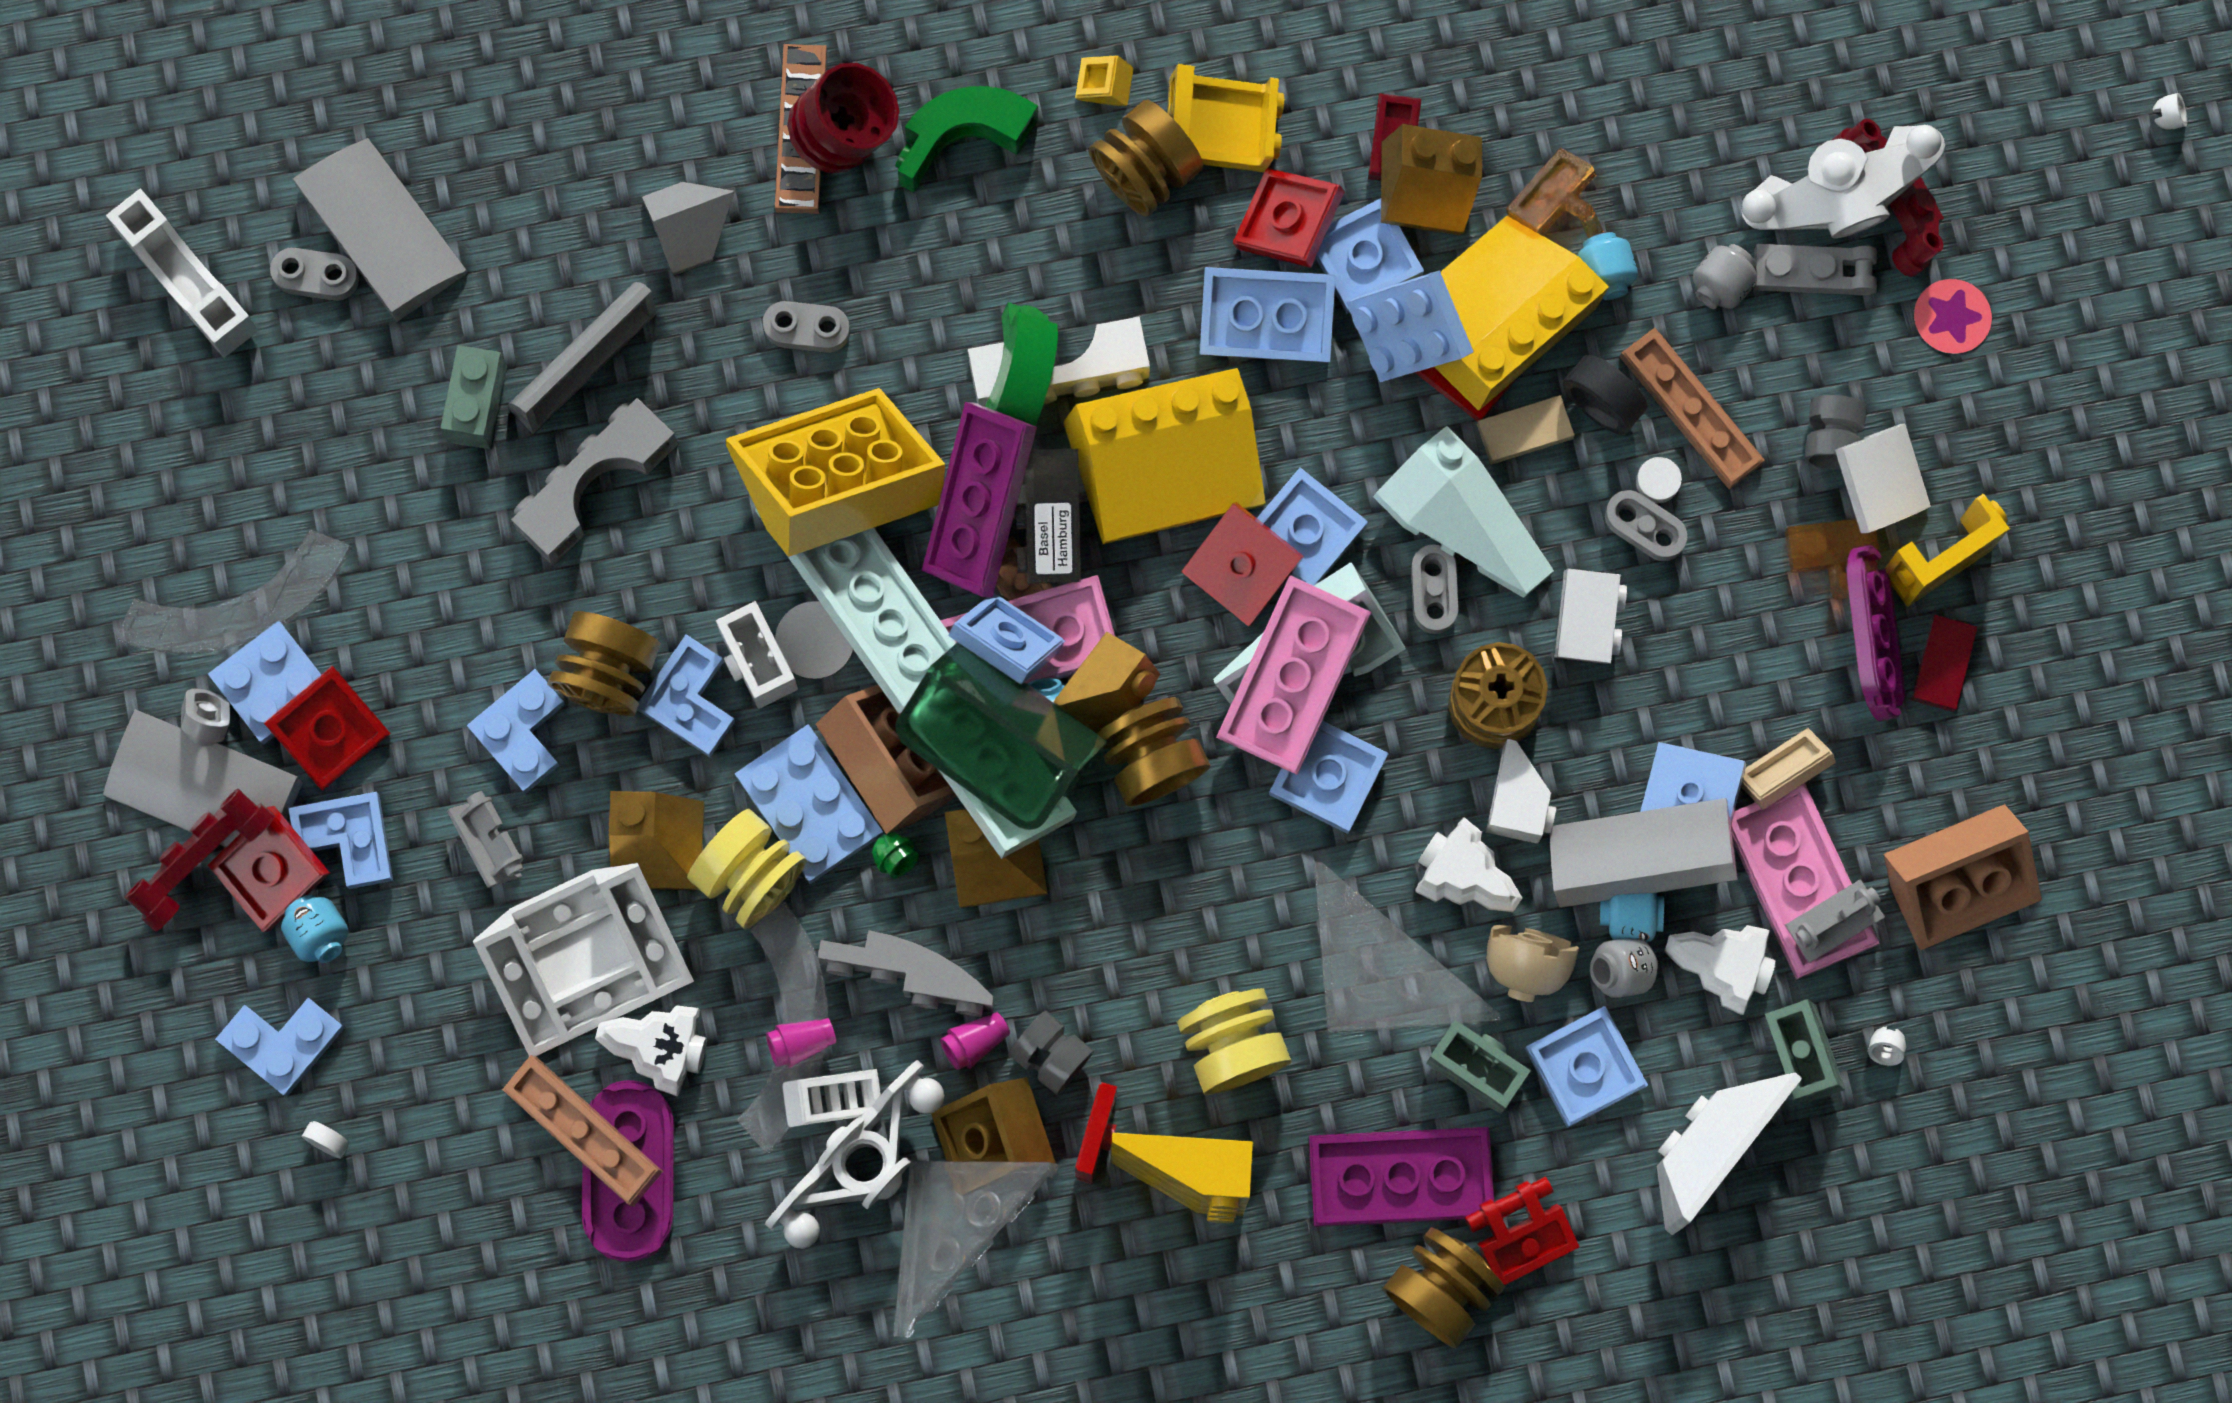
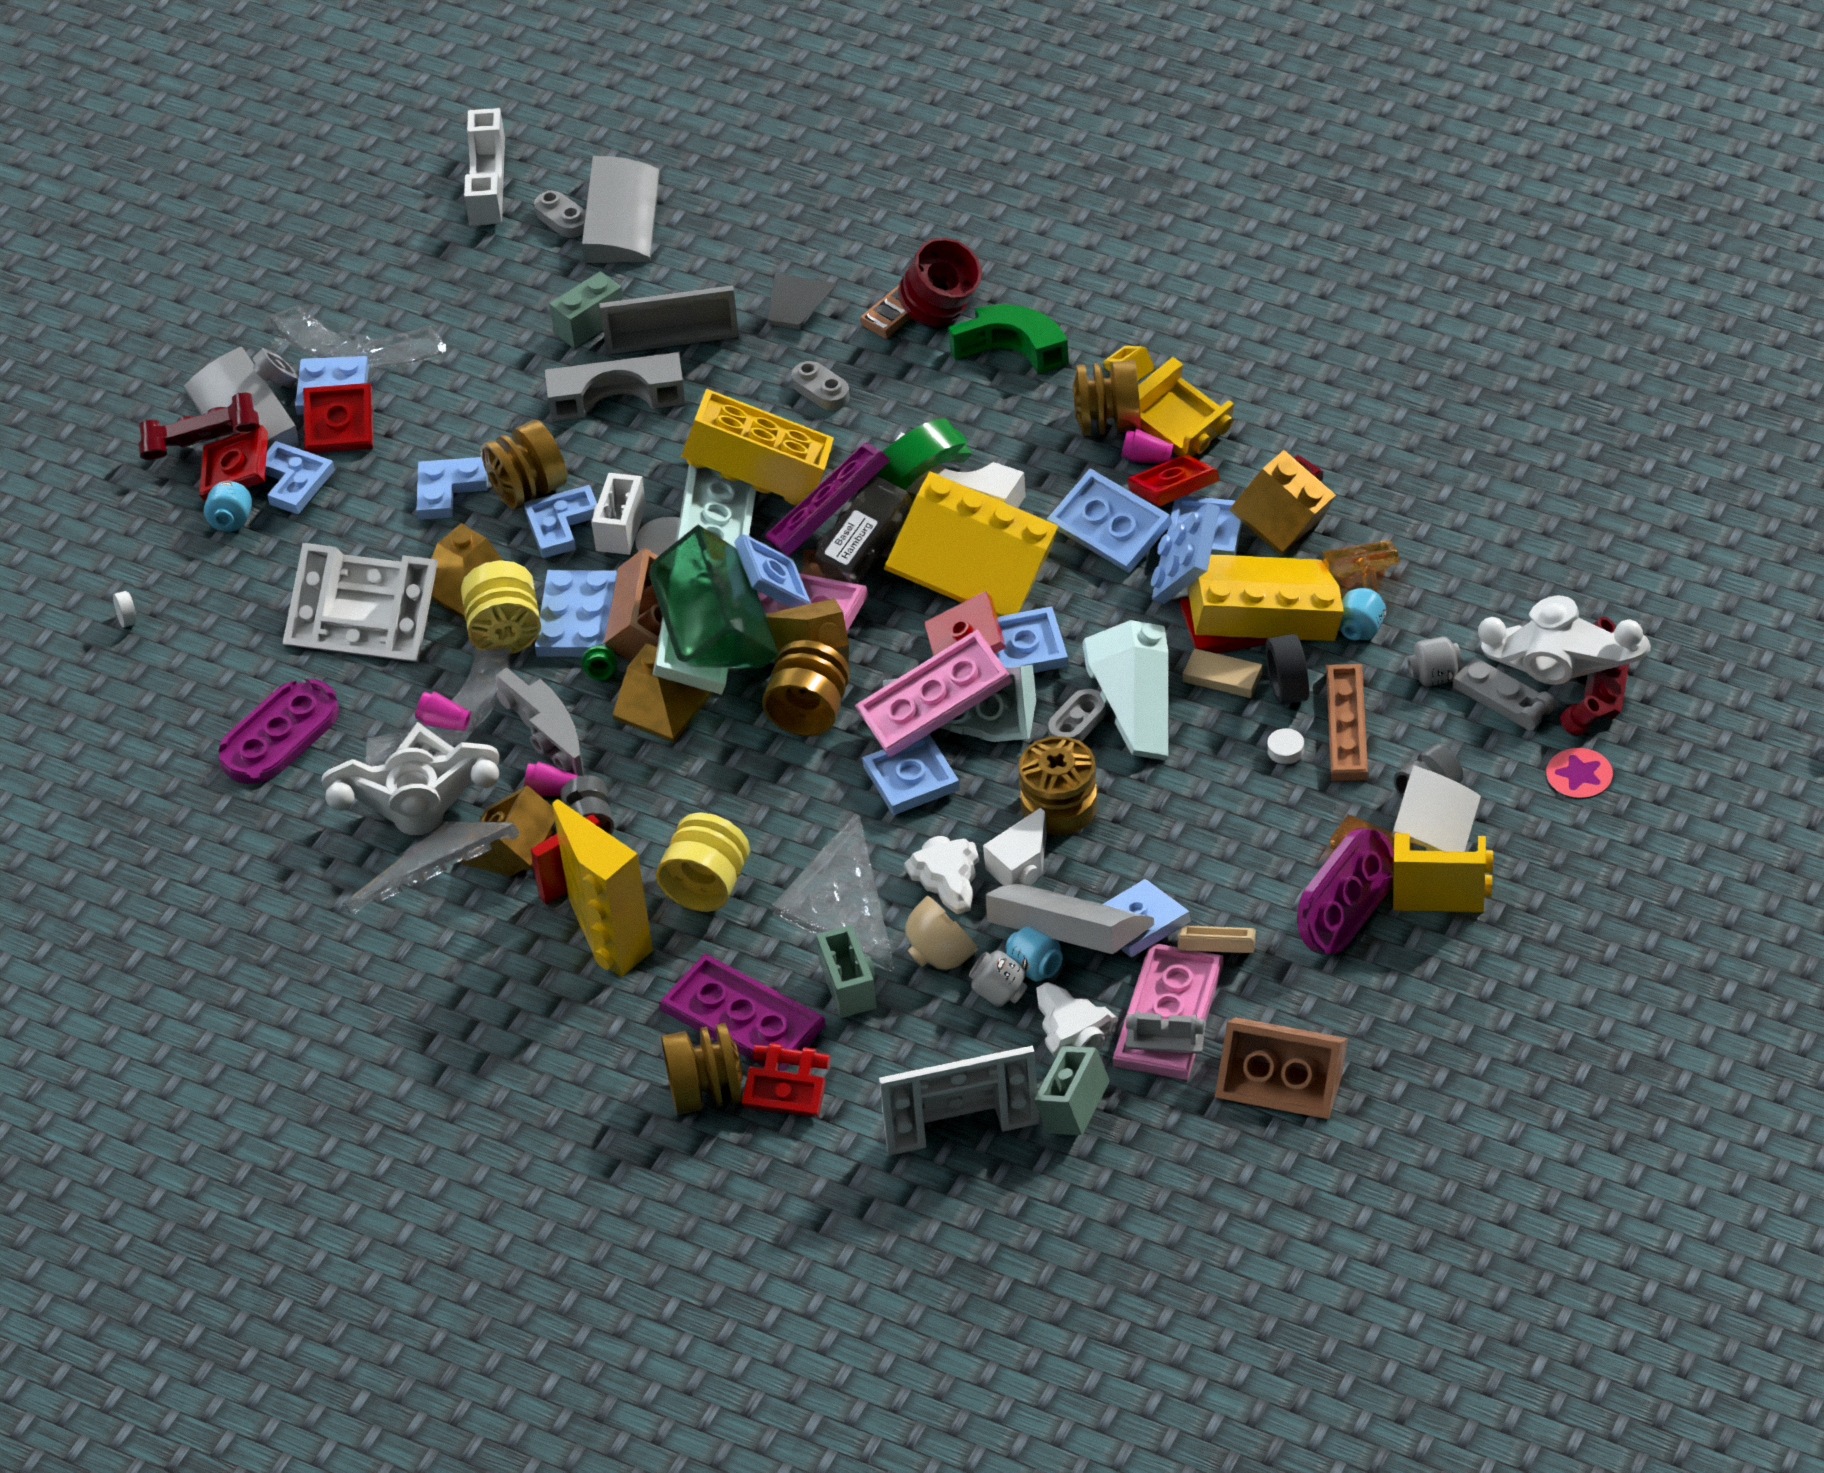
camera: 45 degrees right, 30 degrees down
light blue plate [215,998,345,1097] -> none
light grey hinge [447,791,524,888] -> none
nougat tile [502,1055,663,1206] -> none
white rock [595,1006,707,1096] -> none
light blue plate [1525,1006,1648,1128] -> none
white brick [1554,569,1627,664] -> none
light grey plate [1605,490,1687,561] -> none
white hinge [1868,1026,1906,1066] -> none
dark red tile [1911,615,1977,712] -> none
none -> dark pink cone [1121,429,1174,464]

